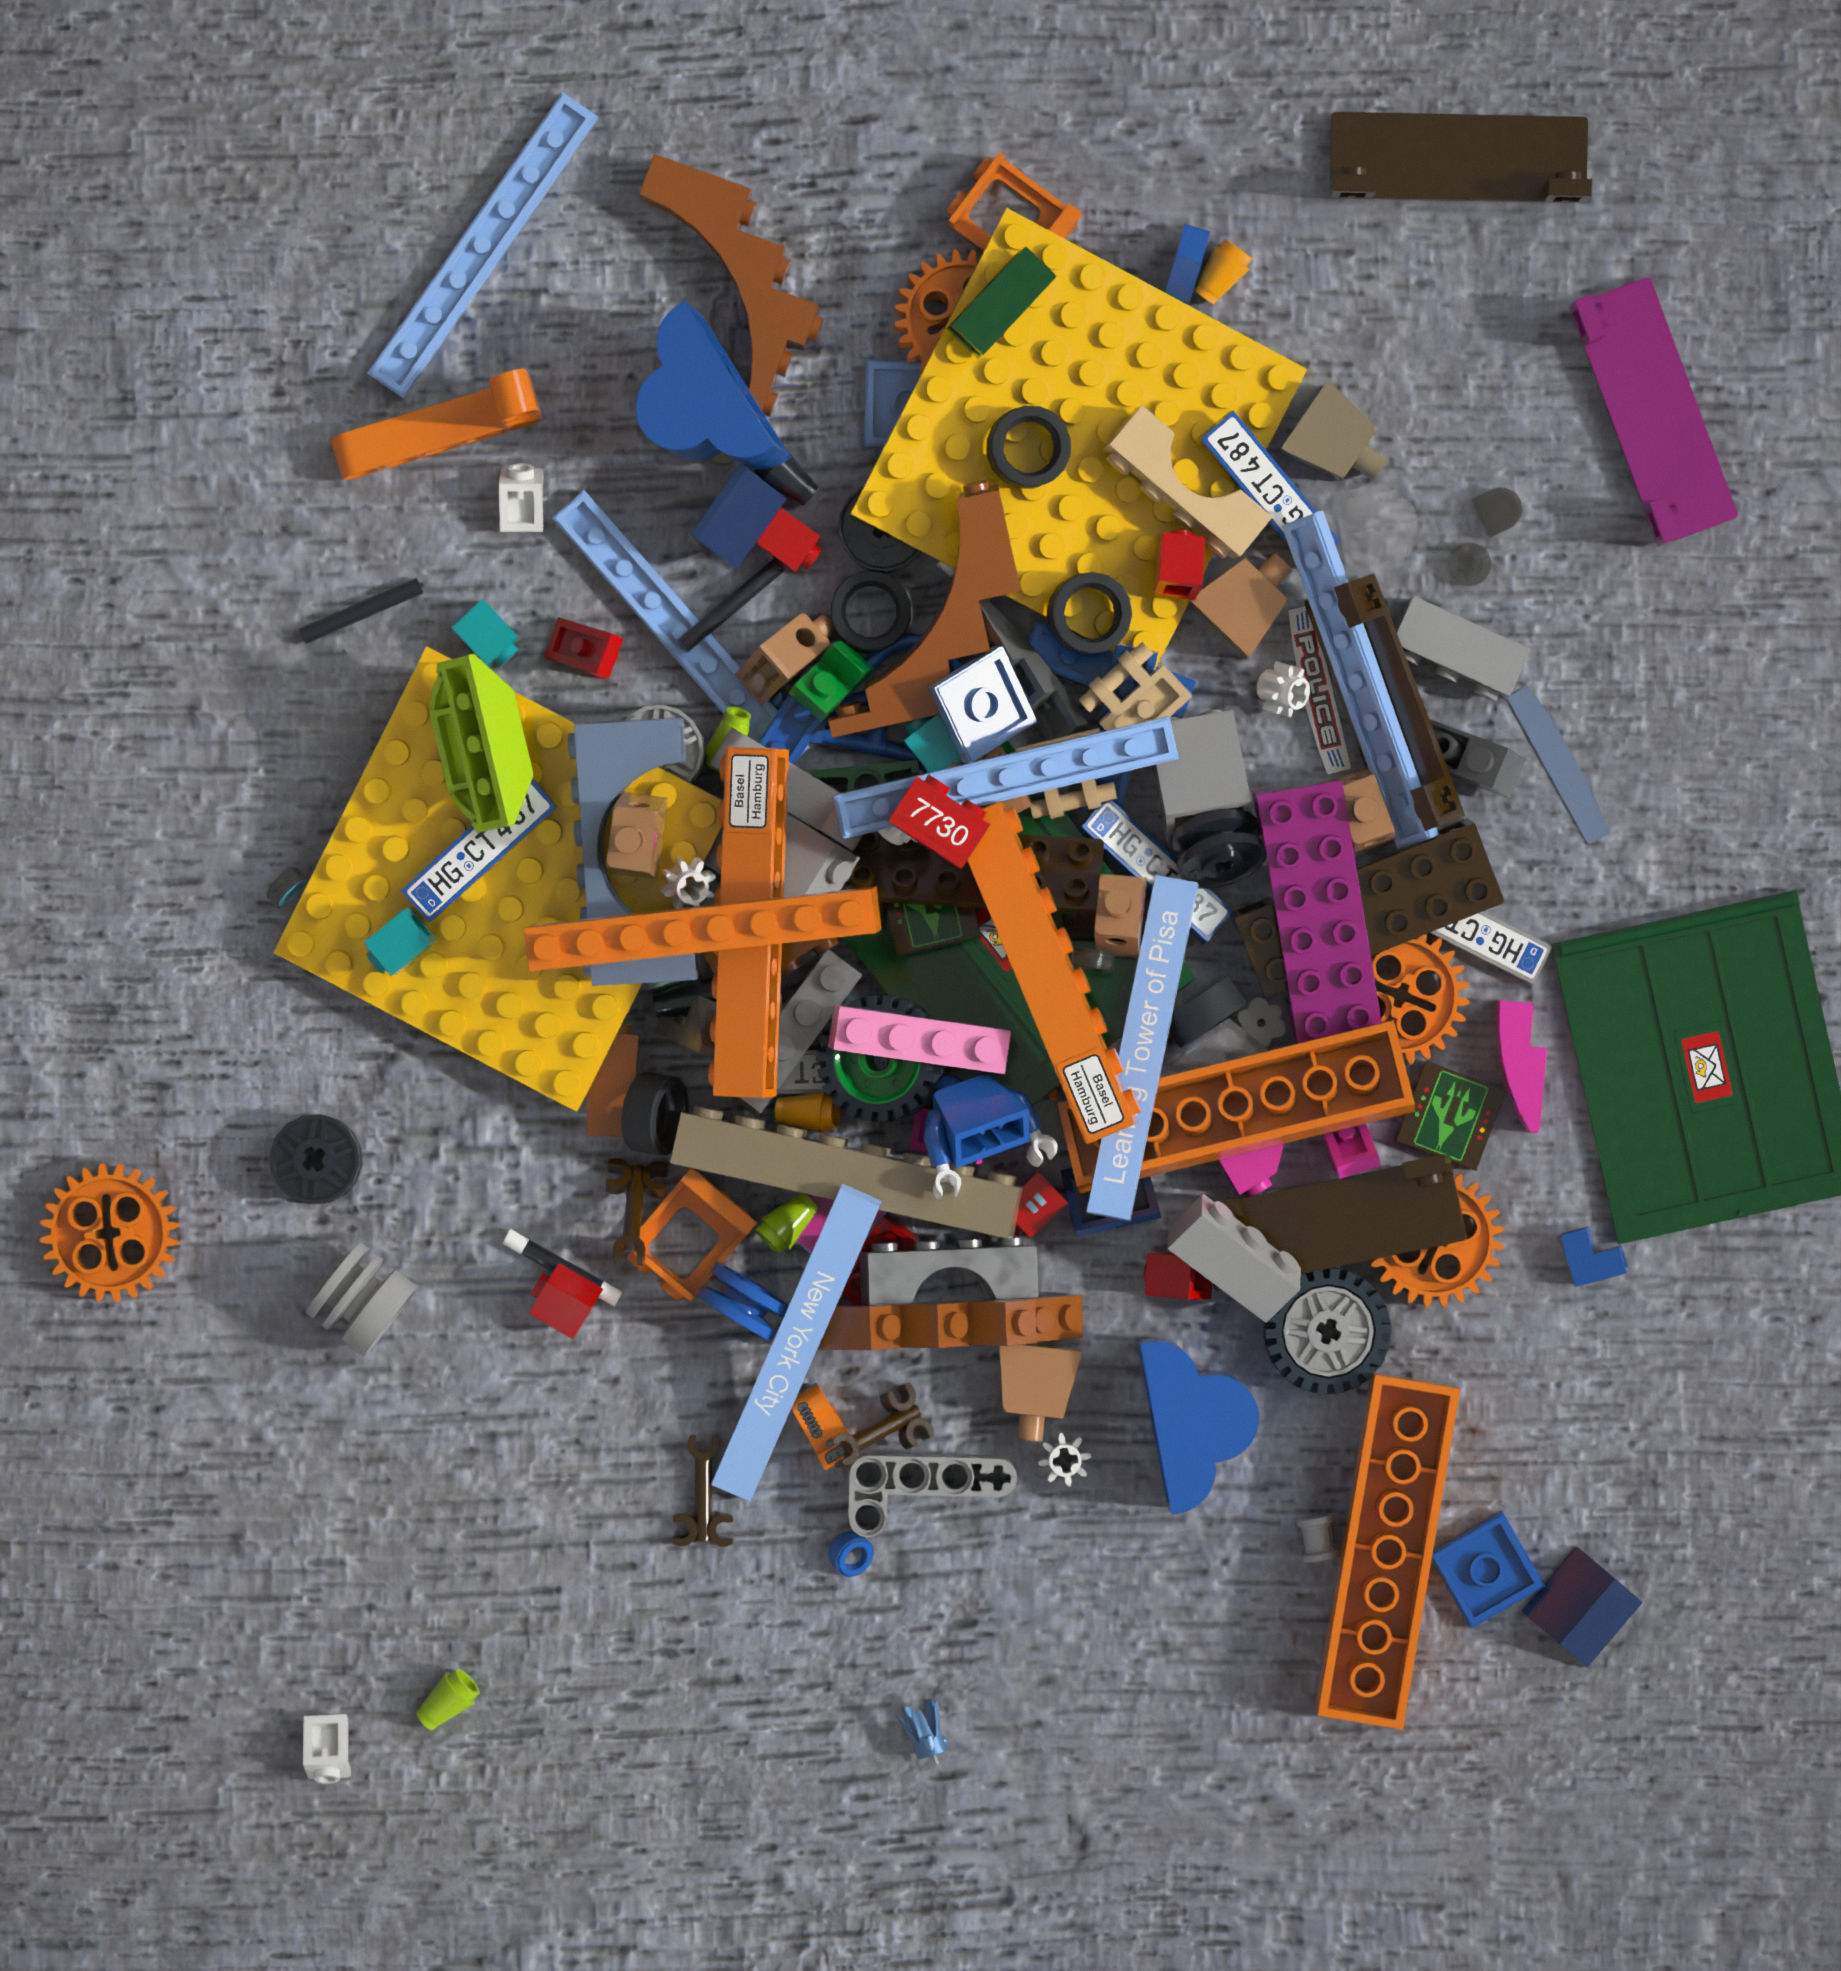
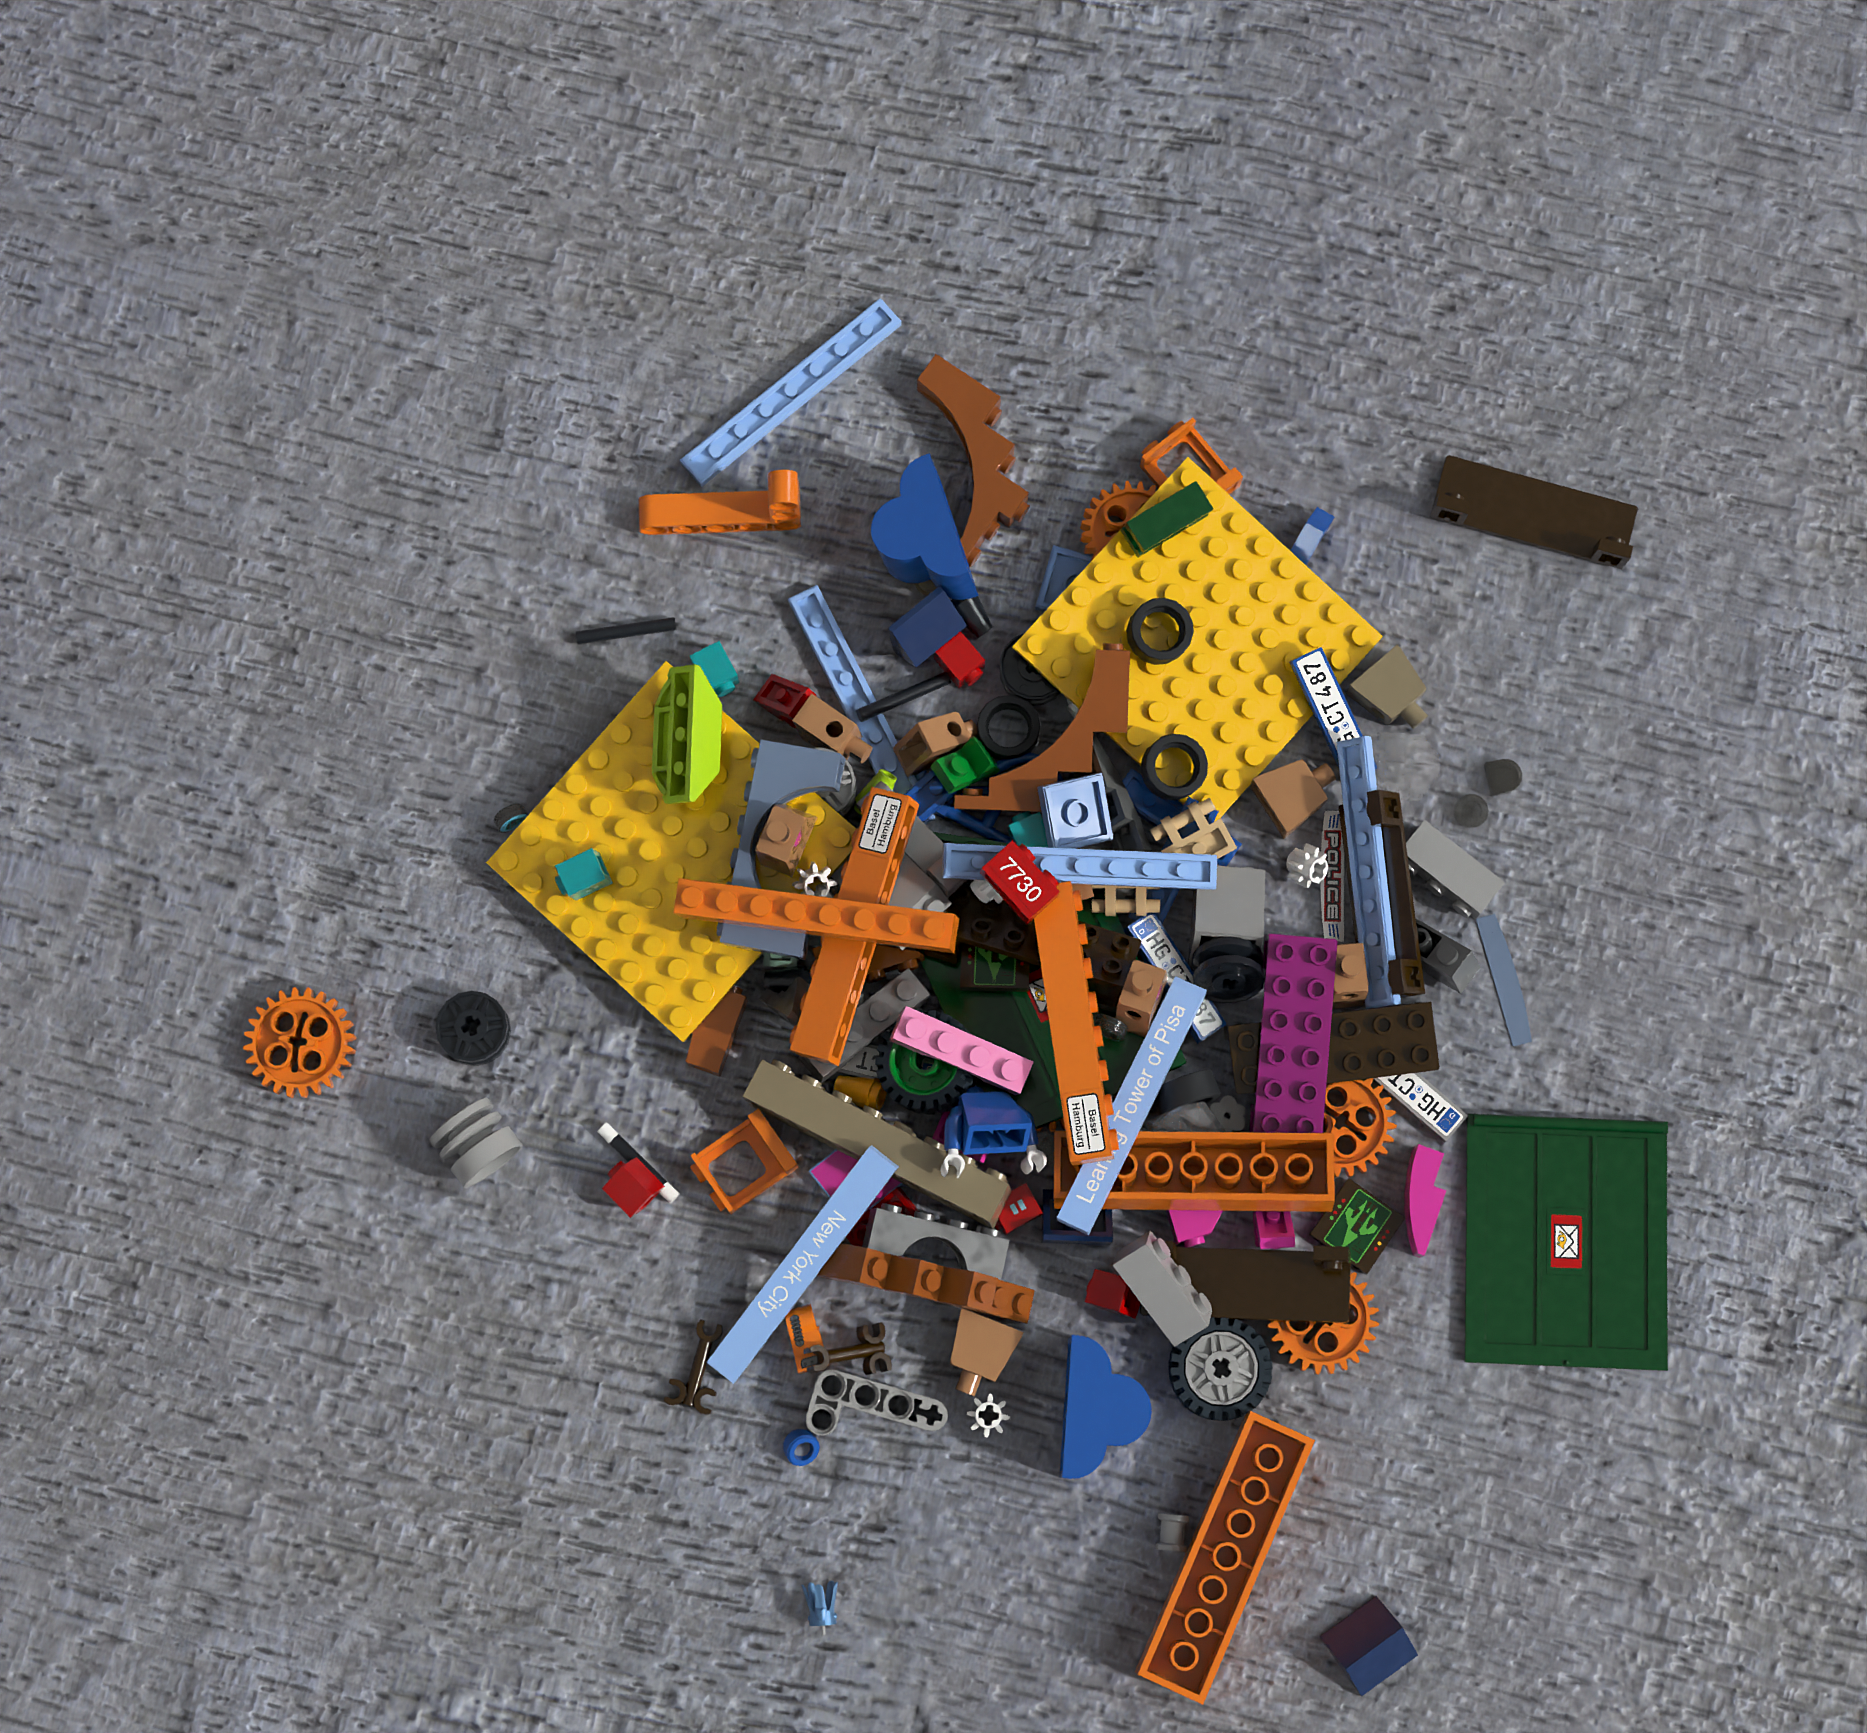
camera: 15 degrees right, 10 degrees down
white bracket [303,1714,351,1784] -> none
tile [401,778,559,923] -> none
lime cone [416,1668,480,1731] -> none
white bracket [499,463,544,532] -> none
dark brown bar [606,1158,668,1266] -> none
black tyre [621,1072,688,1156] -> none
blue wheel [696,1261,789,1341] -> none
lime cone [755,1192,819,1255] -> none
tan arch [1102,405,1272,559] -> none
red brick [1153,529,1205,600] -> none
light orange cone [1194,238,1253,305] -> none
blue tile [1431,1511,1545,1629] -> none
blue piece [1560,1226,1629,1287] -> none
magenta bracket [1569,277,1738,547] -> none
none -> medium nougat torso [792,694,873,764]

